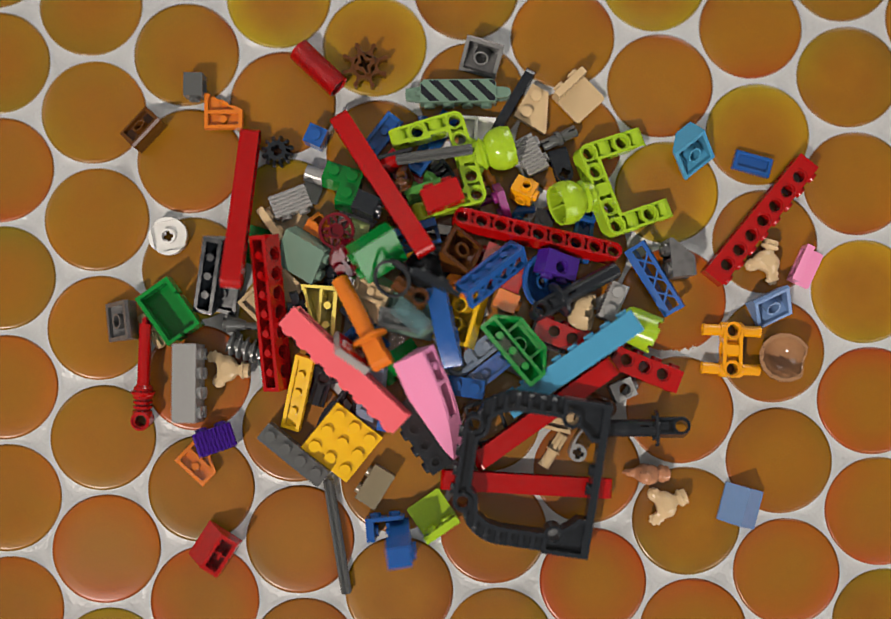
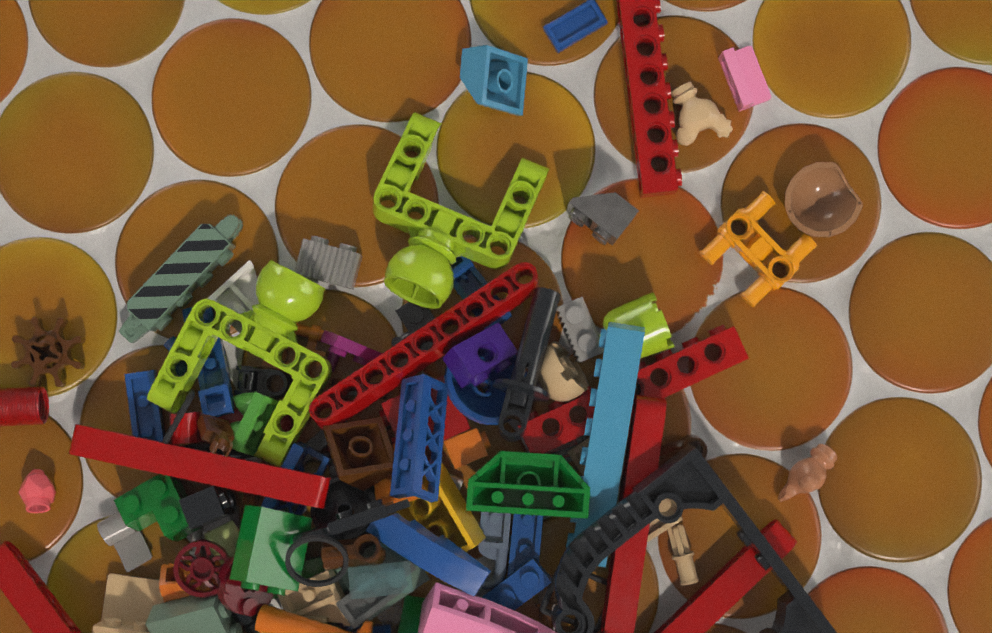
camera: 45 degrees left, 0 degrees up
black gear [262,136,294,168] -> none
light grey brick [268,183,314,222] -> none
blue brick [302,122,330,152] -> none
dark grey axle [396,144,473,165] -> none
red brick [419,176,465,216] -> none
flat silver slope [459,35,504,80] -> none
black beam [491,68,536,129] -> none
light orange brick [509,174,540,208] -> none
blue arm [511,204,535,220] -> none
tan wing [513,83,549,135] -> none
dark grey pin [540,125,578,152] -> none
black piece [547,147,573,182] -> none
tan bracket [552,66,604,123] -> none
light grey panel [567,428,587,462] -> none
light grey brick [606,376,639,404] -> none
black piece [608,409,691,446] -> none
blue fence [624,240,685,318] -> none
tan animal [647,487,689,526] -> none
medium blue slope [716,481,764,529] -> none
medium blue slope [745,285,793,328] -> none
none -> coral rock [19,469,56,513]

